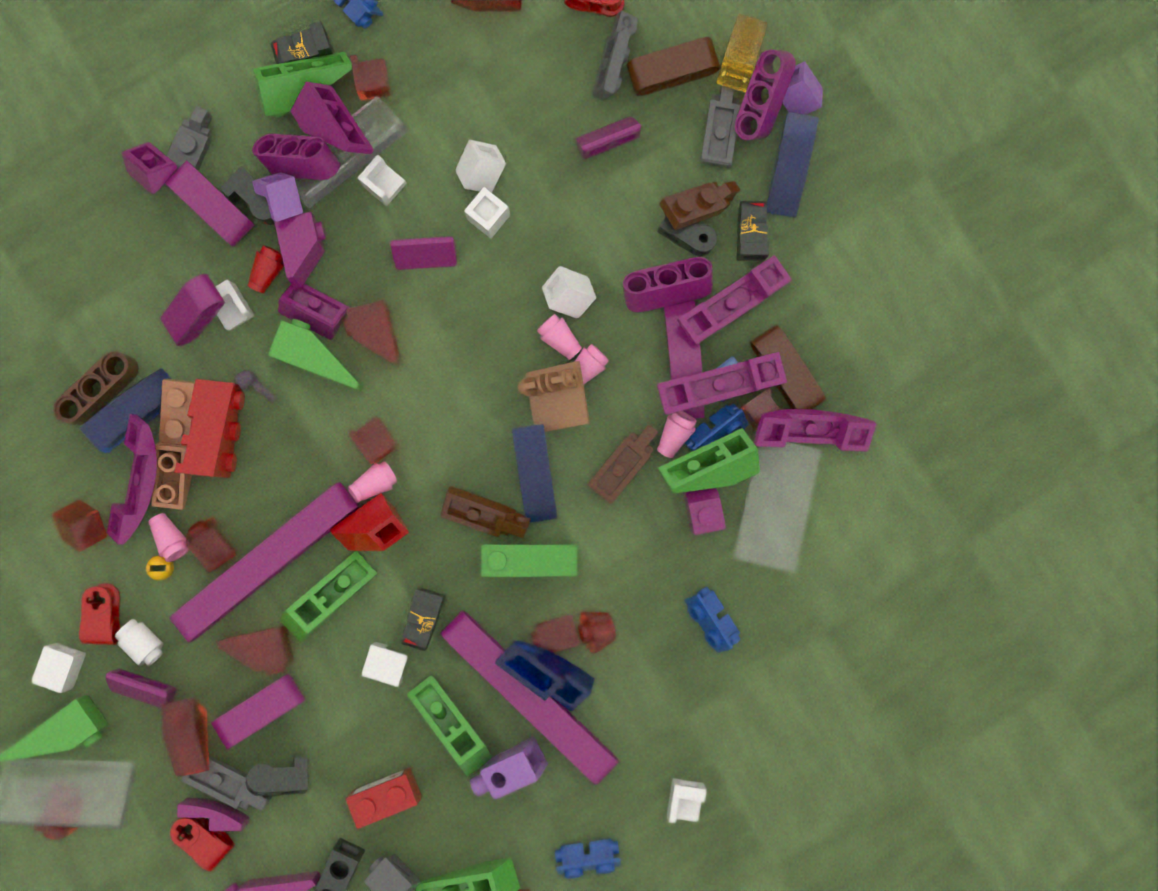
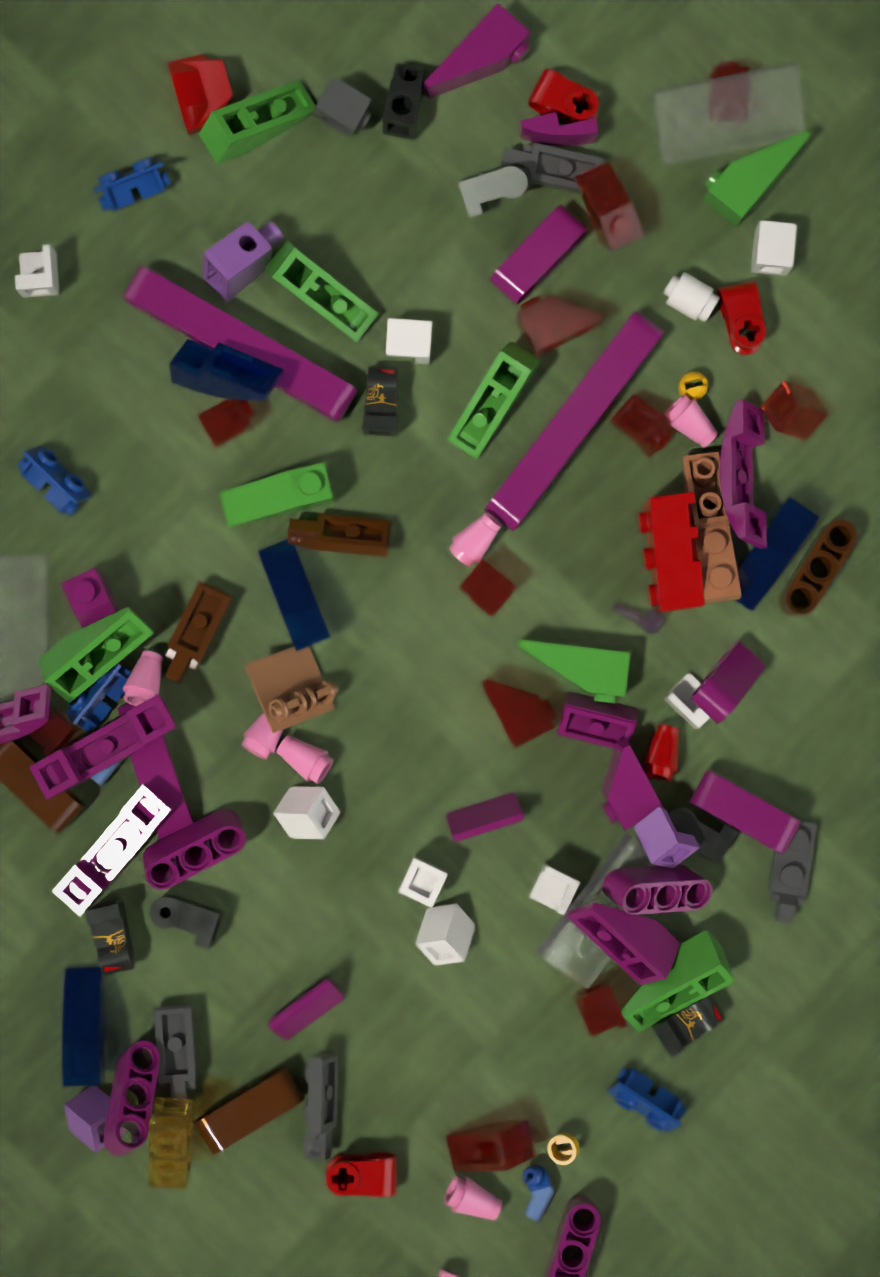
camera: 165 degrees right, 0 degrees up
magenta slope [105,668,177,710] -> none
magenta slope [121,142,177,194] -> none
red slope [330,493,409,551] -> none
red brick [346,767,422,829] -> none
clear red piece [578,611,616,654] -> none
reddish brown hinge [659,181,741,230] -> none

